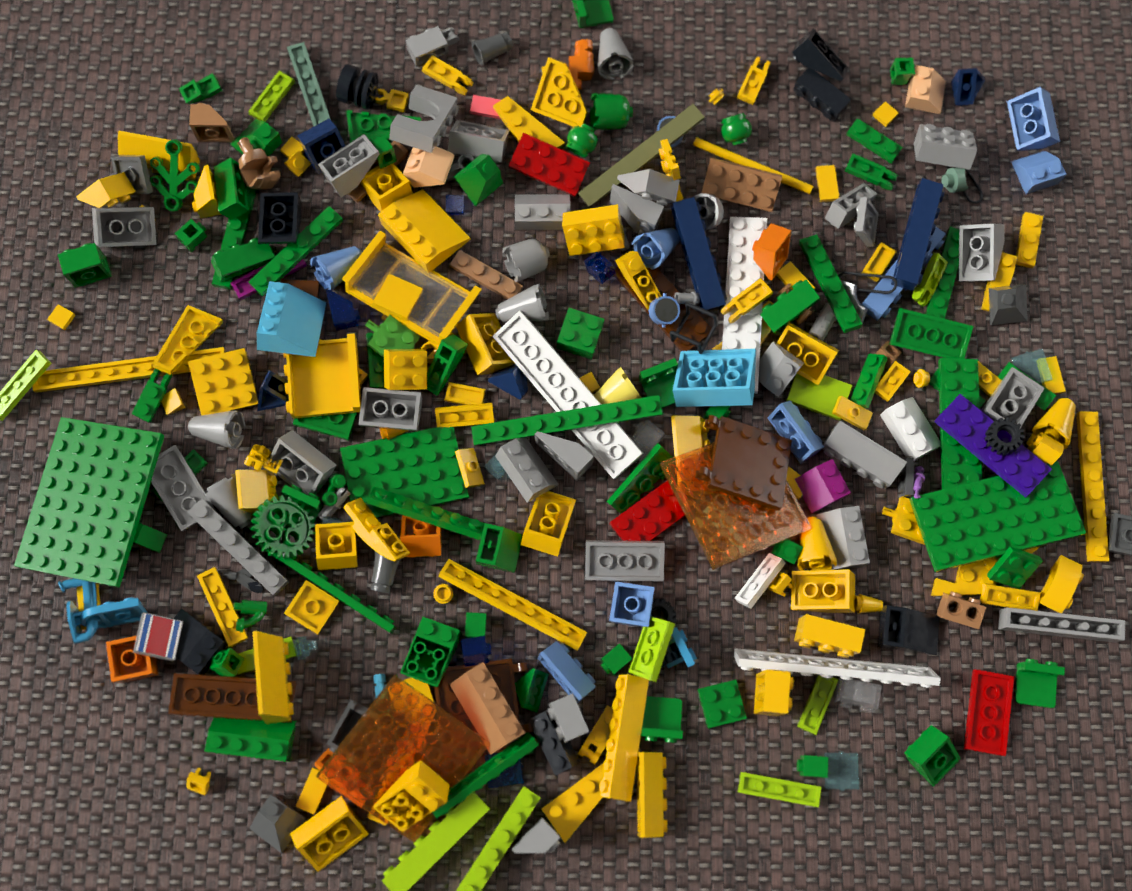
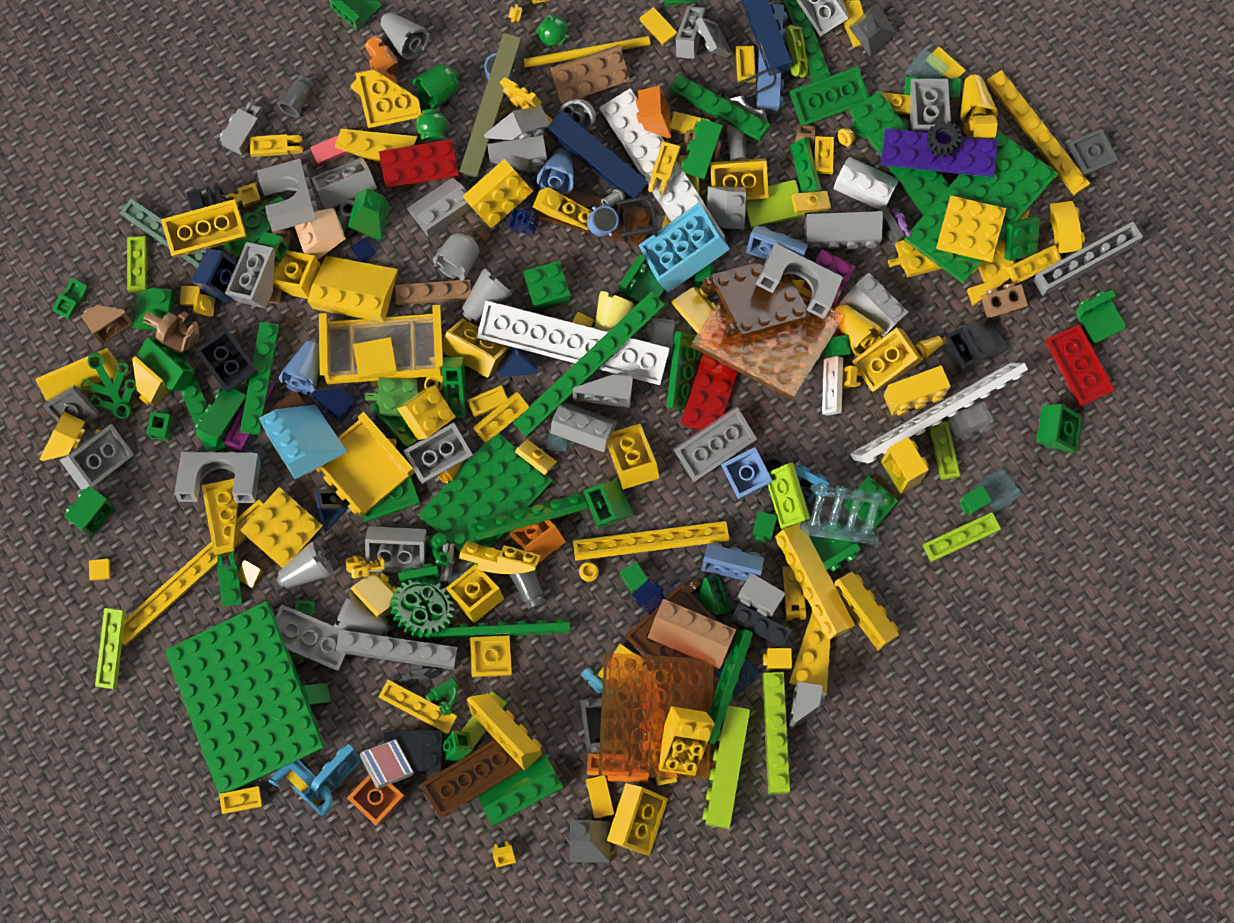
camera: 30 degrees left, 0 degrees up
clear light blue tile [294,636,318,660] -> none
green slope [400,616,462,688] -> none
none -> yellow slope [161,199,247,258]
none -> light grey arch [175,451,261,503]
none -> yellow plate [219,786,263,814]
none -> light grey arch [756,243,843,319]
none -> yellow brick [763,648,792,671]
none -> clear light blue fence [800,483,888,545]
none -> yellow plate [936,196,1006,262]

